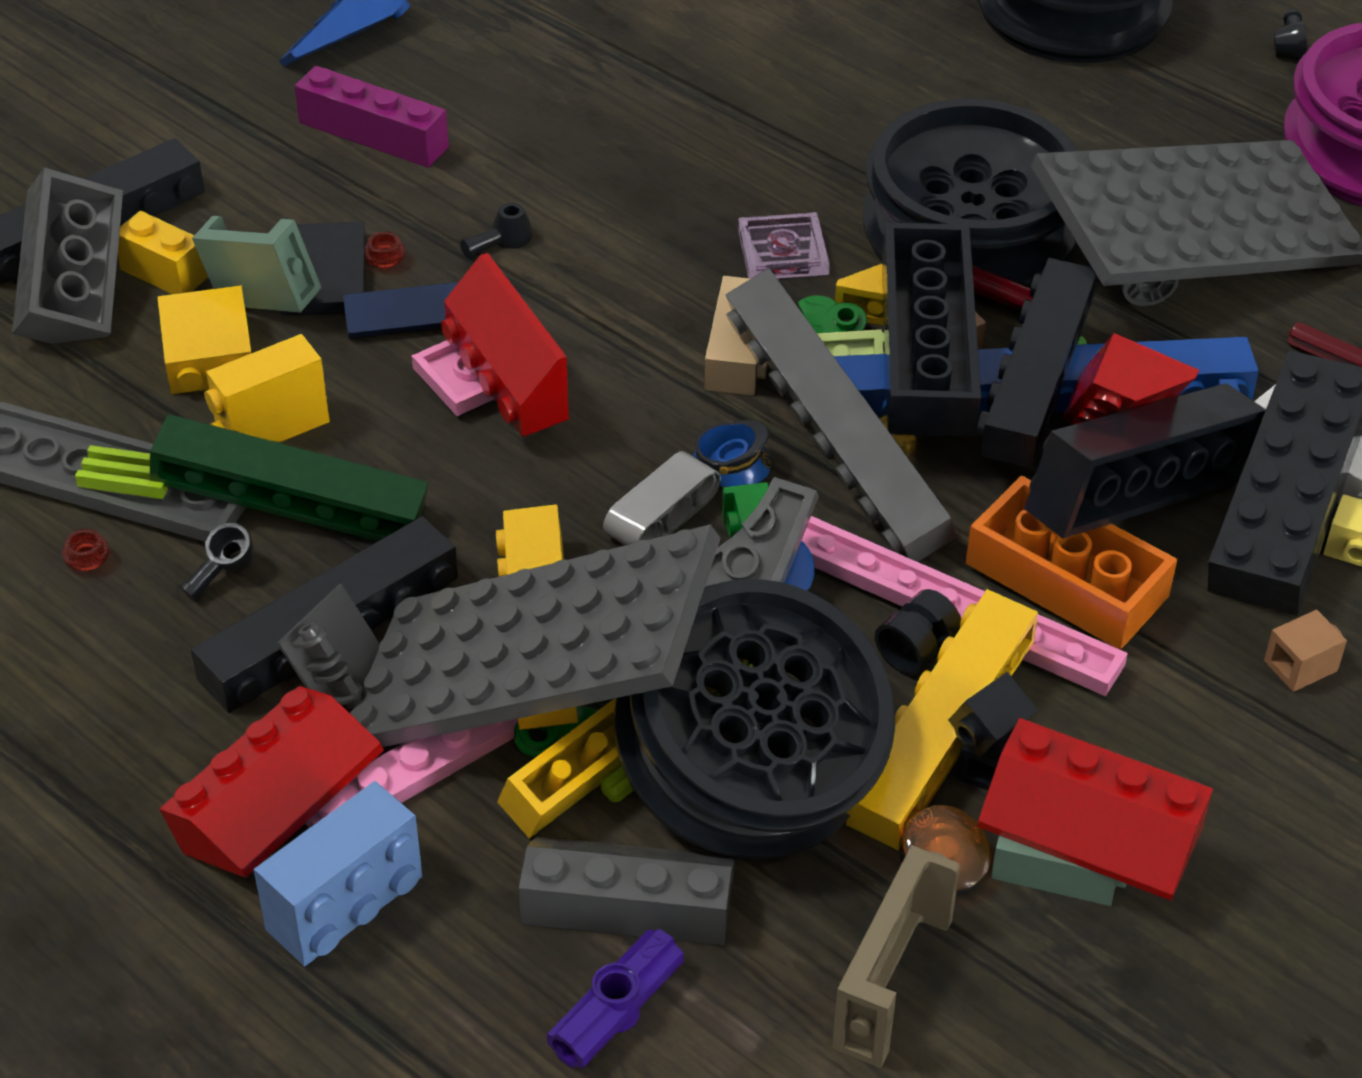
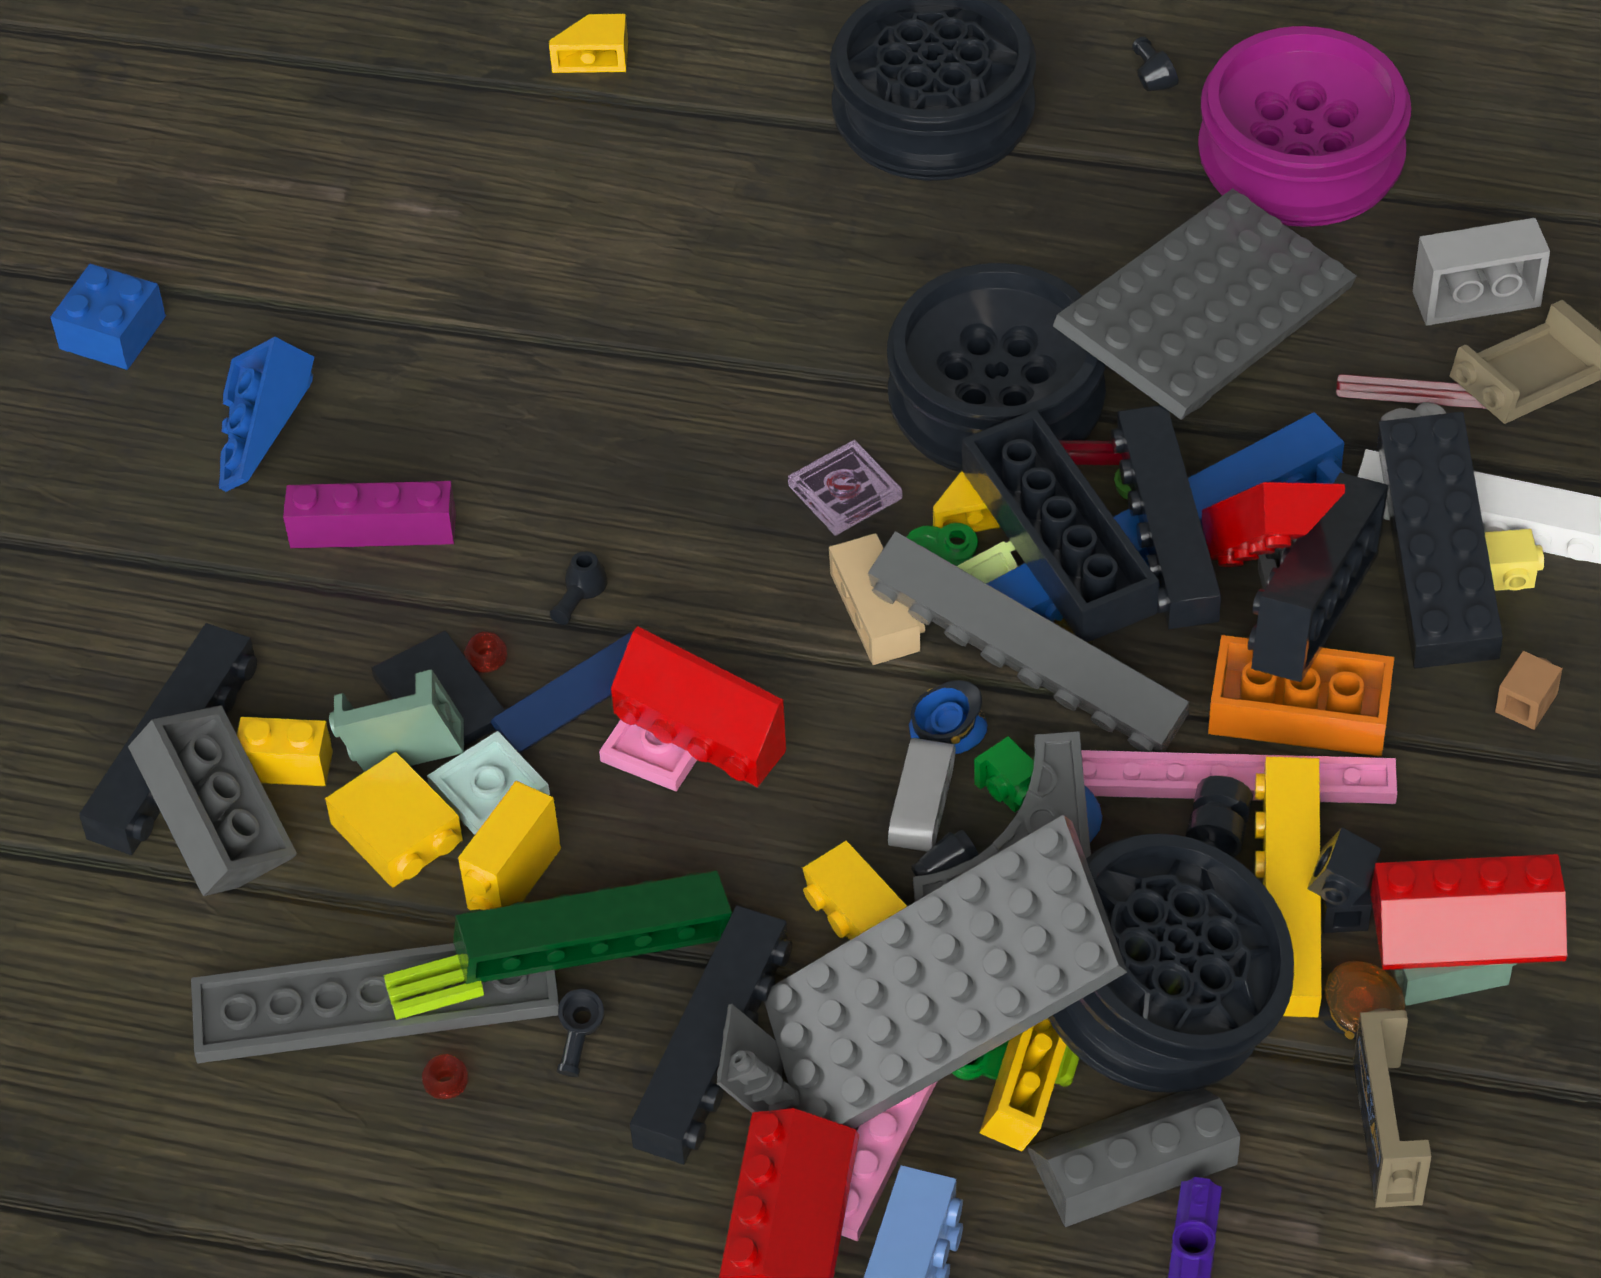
camera: 25 degrees left, 5 degrees up
none -> light aqua plate [427,731,550,835]

